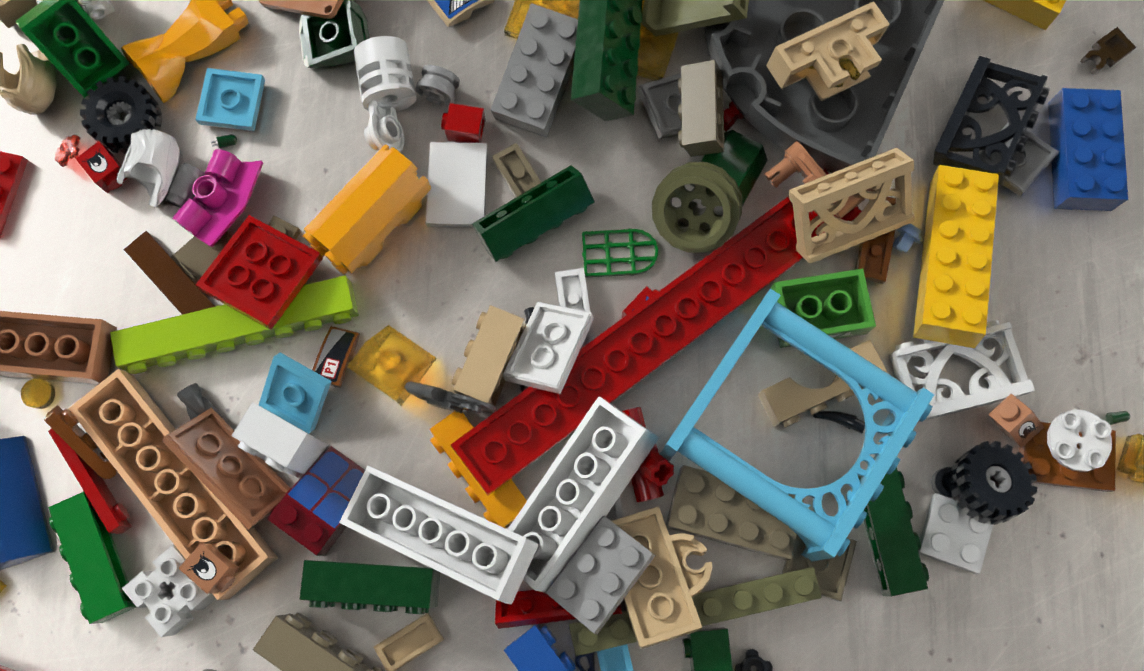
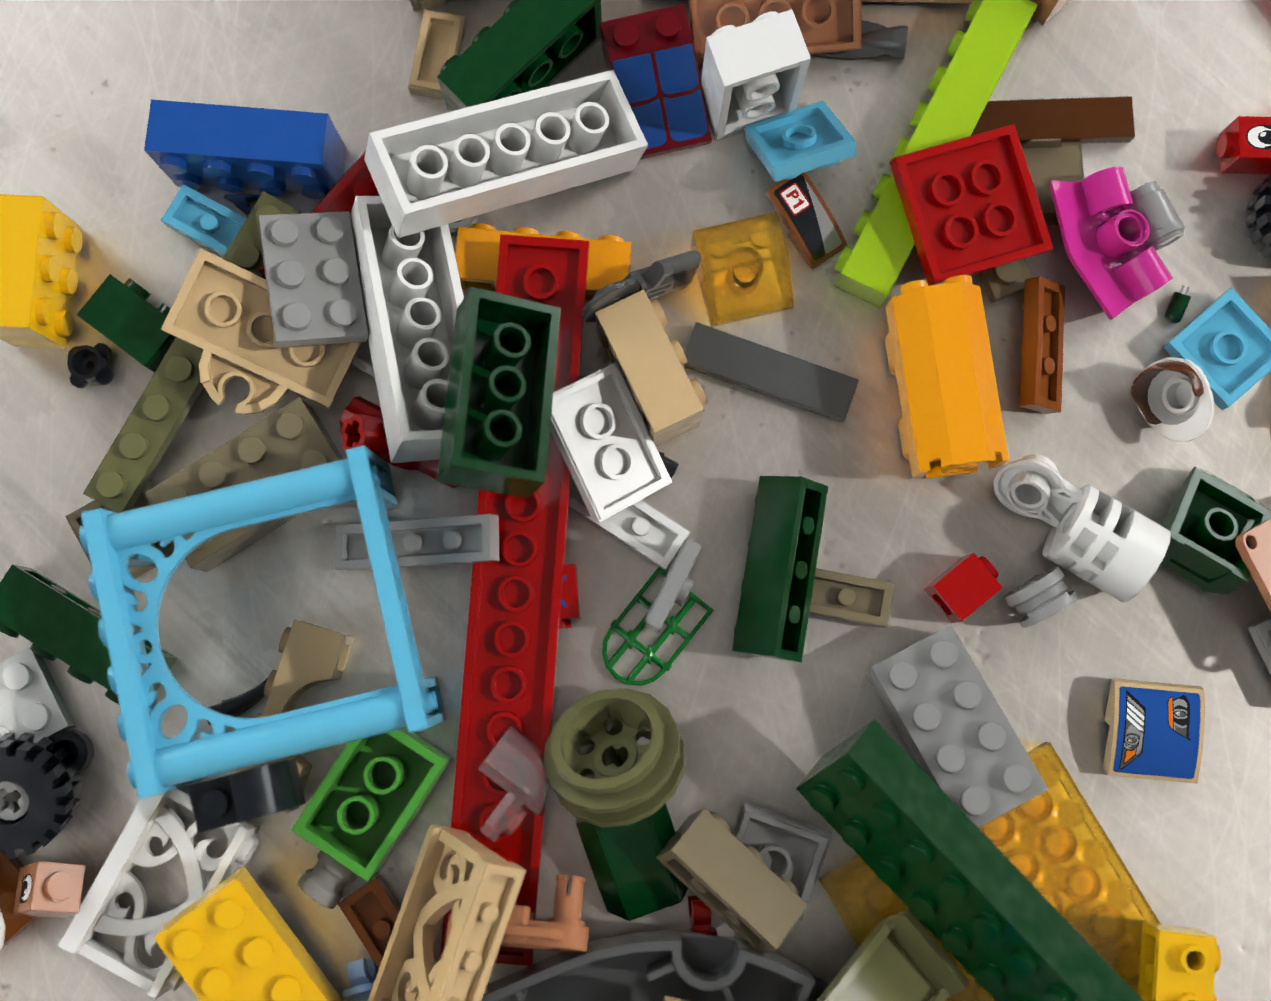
camera: 130 degrees right, 5 degrees up
white hair [117,129,180,207] -> none
white tile [426,142,488,227] -> none
none -> black brick [188,758,306,833]
none -> light grey wheel [298,851,358,909]
none -> light grey plate [335,514,499,570]
none -> dark green brick [436,287,561,499]
none -> clear brick [478,727,551,842]
none -> light grey plate [644,539,702,633]
none -> dark grey tile [683,322,859,422]
none -> dark orange plate [1019,276,1065,414]
none -> white piece [1130,357,1215,442]

